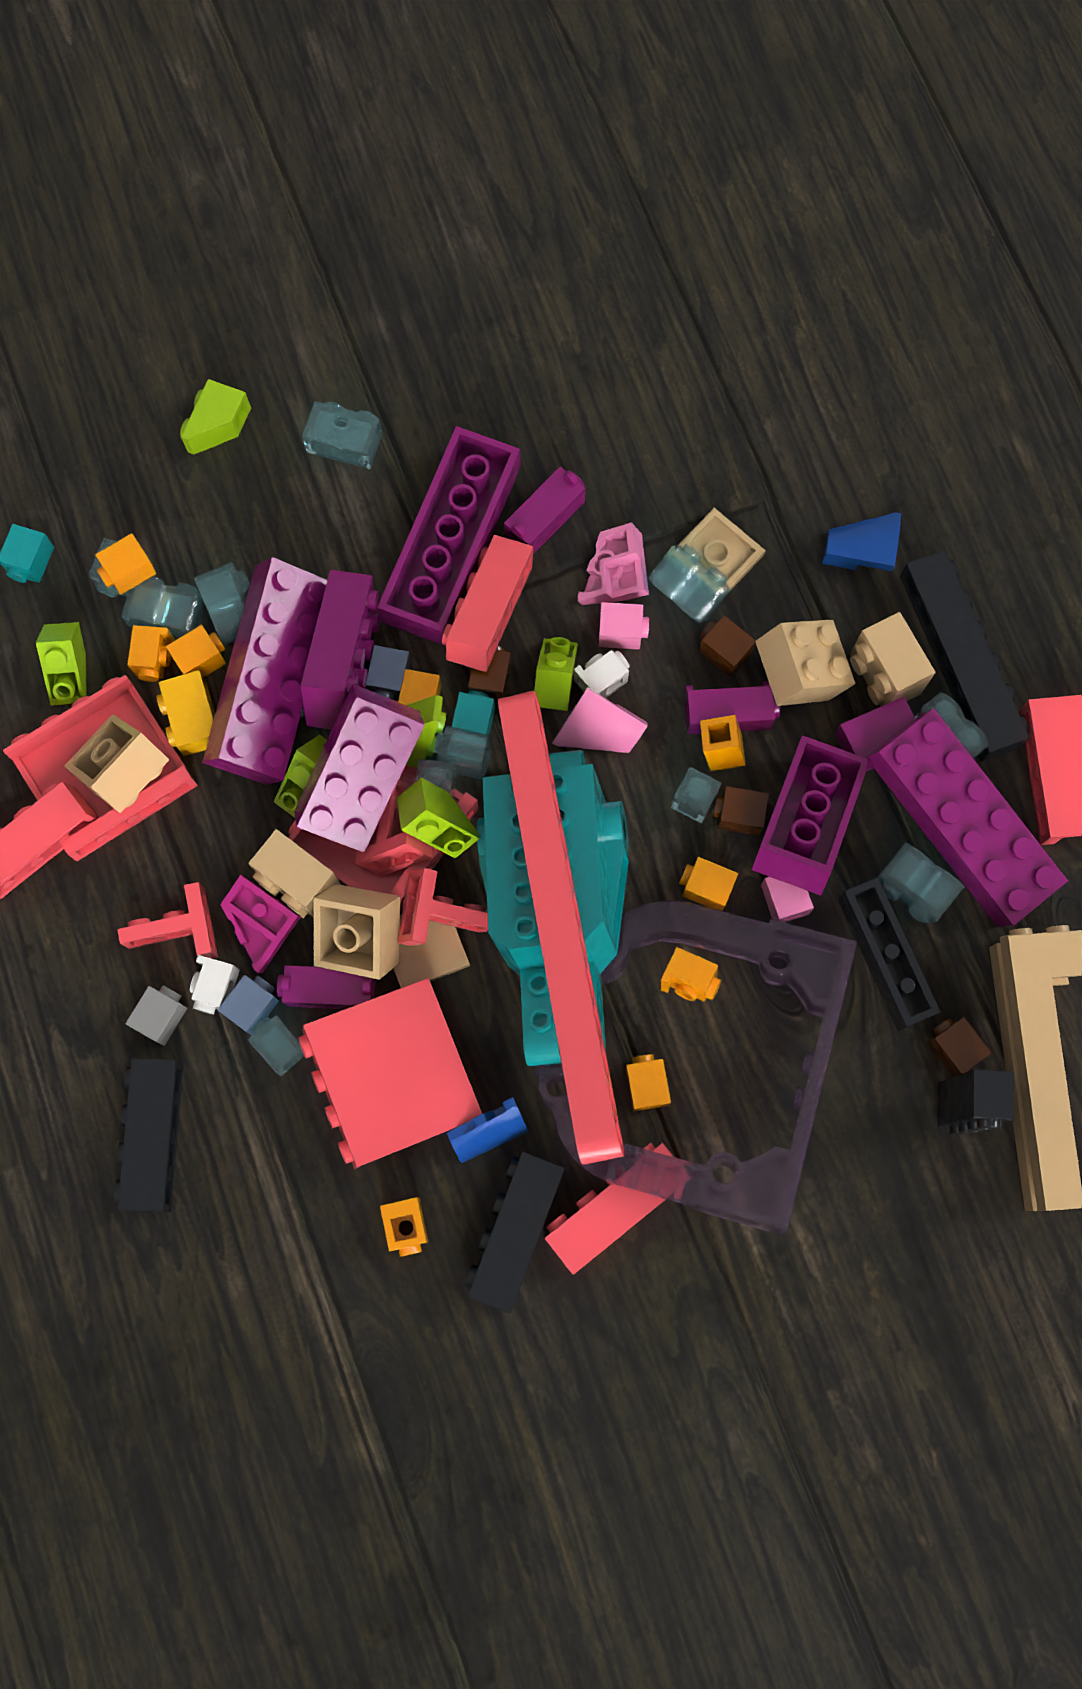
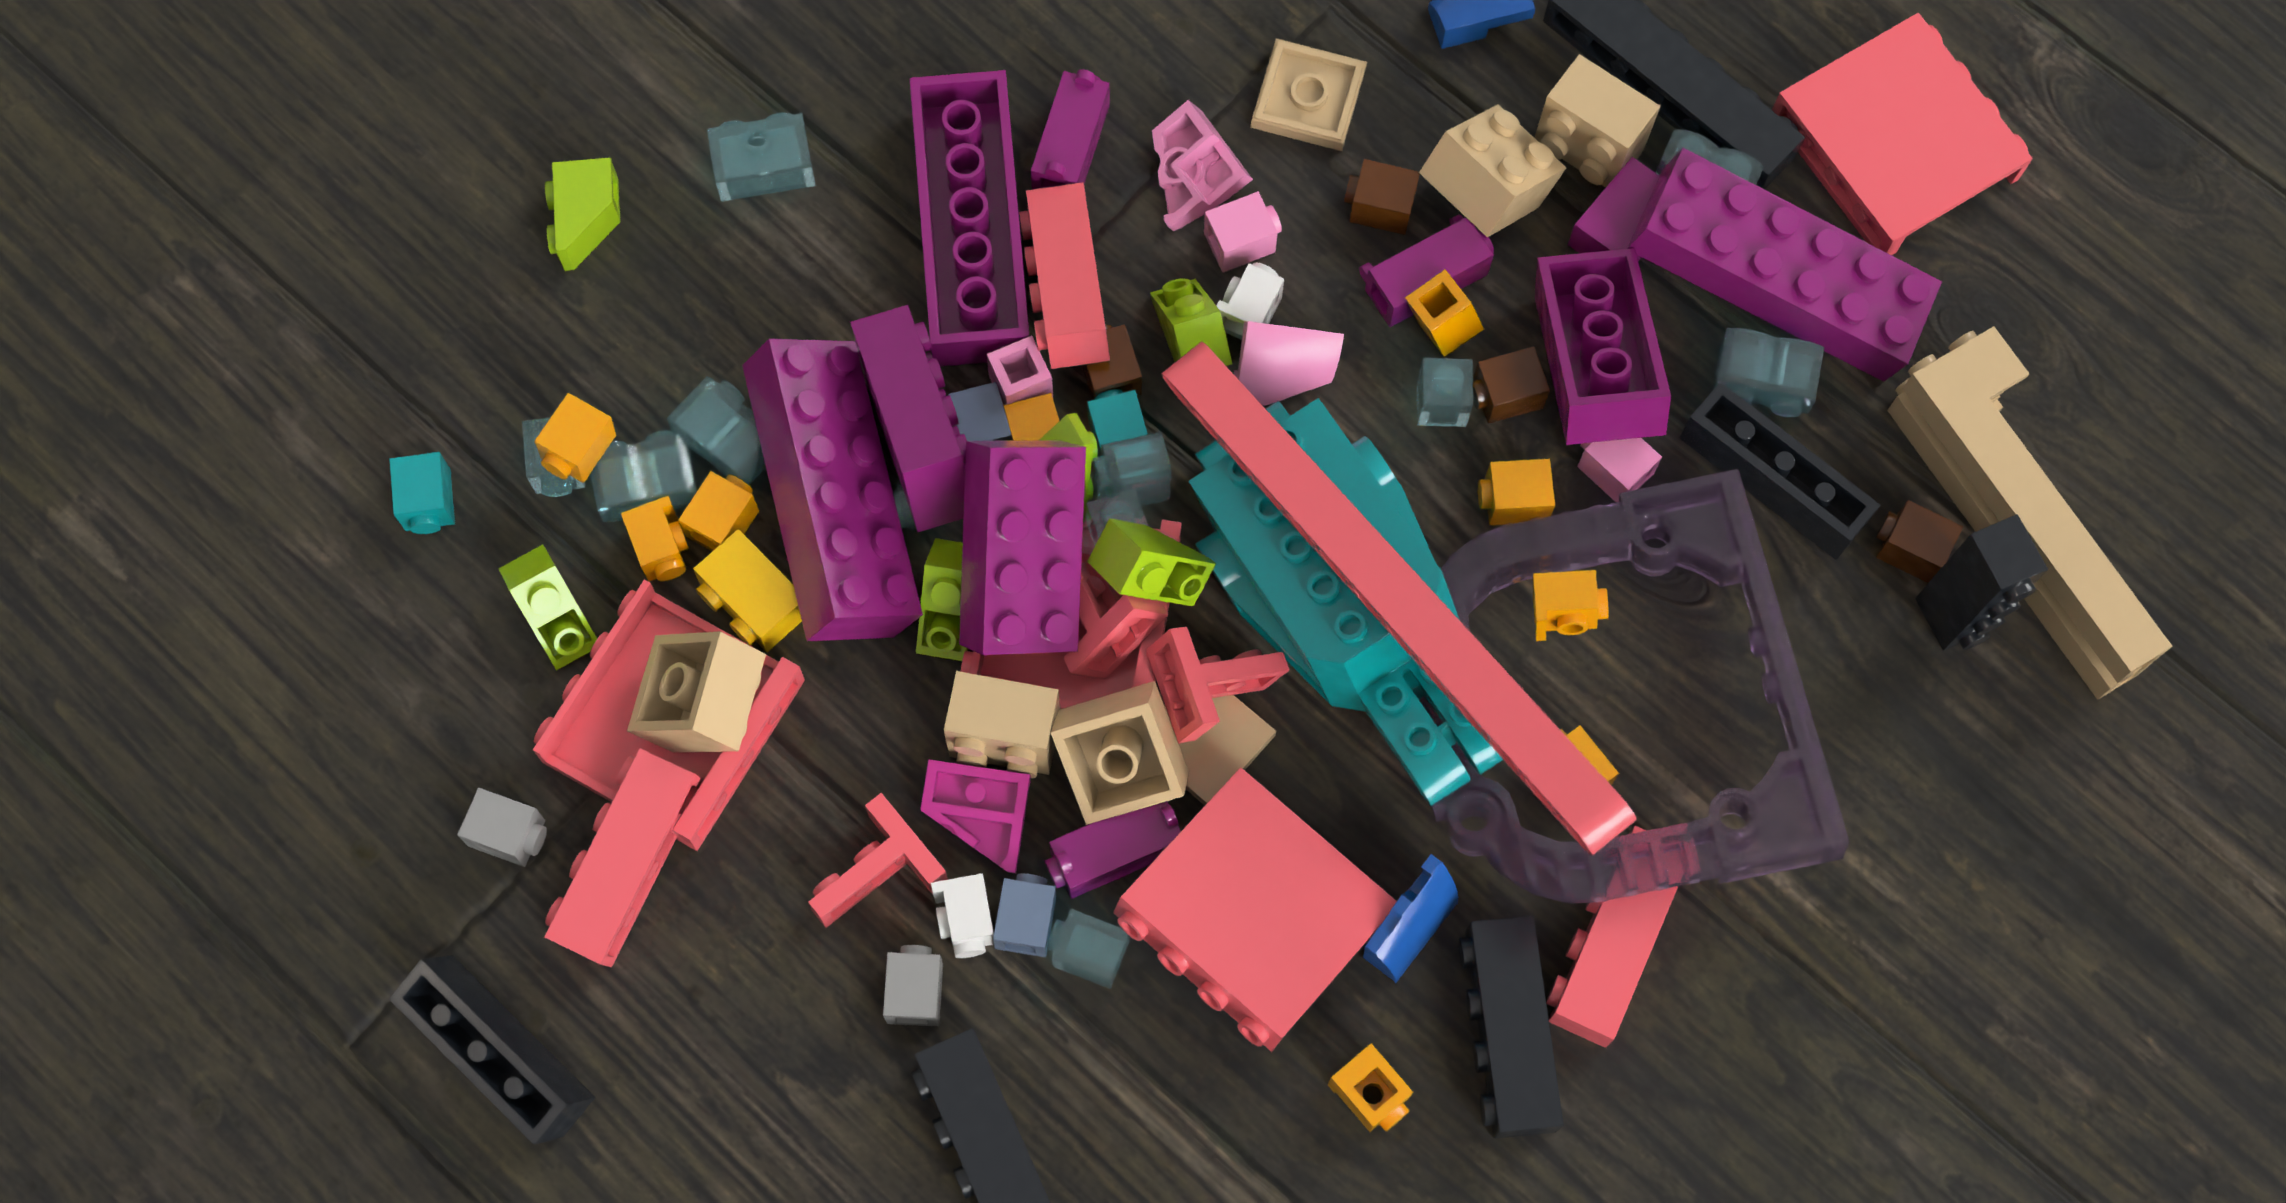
camera: 30 degrees left, 5 degrees down
clear light blue brick [648,544,731,623] -> none
none -> bright pink brick [987,336,1053,405]

